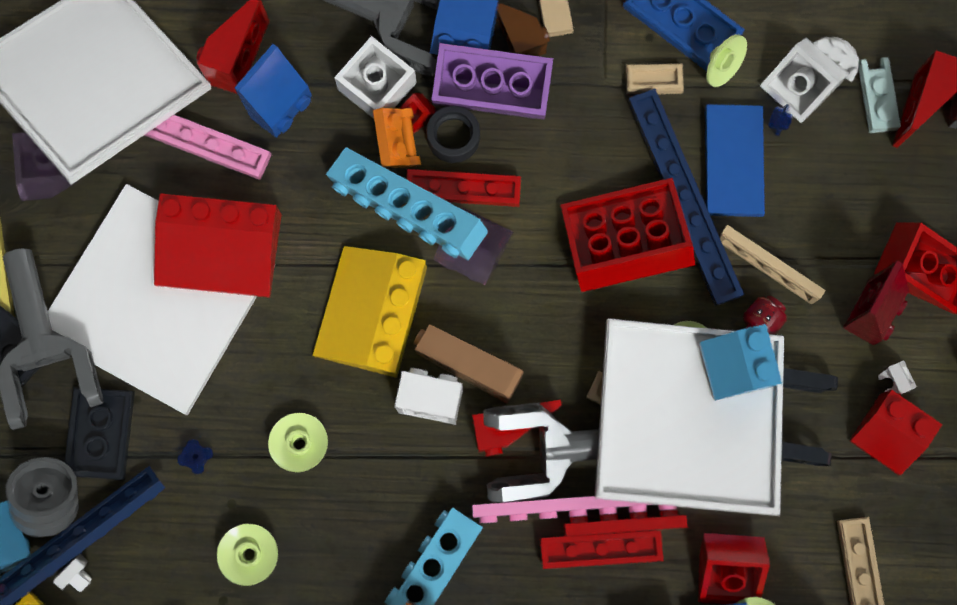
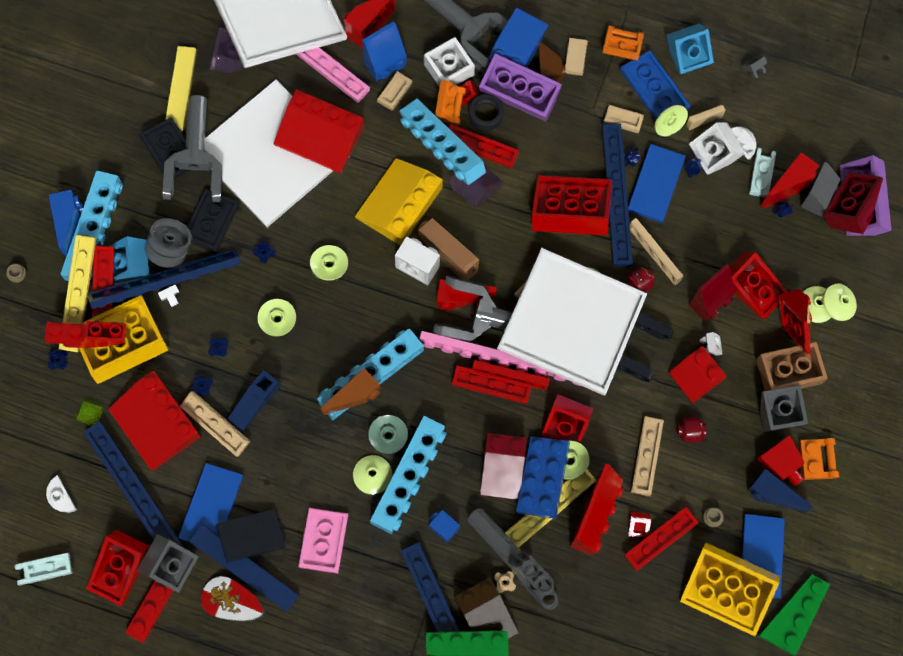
camera: 15 degrees right, 5 degrees down
dark azure slope [699,324,782,401] -> none
none -> tan tile [377,71,413,111]
none -> clear blue plate [624,148,641,167]
none -> dark red head [677,418,706,443]
none -> tan tile [686,105,725,130]
none -> clear blue plate [773,203,794,218]

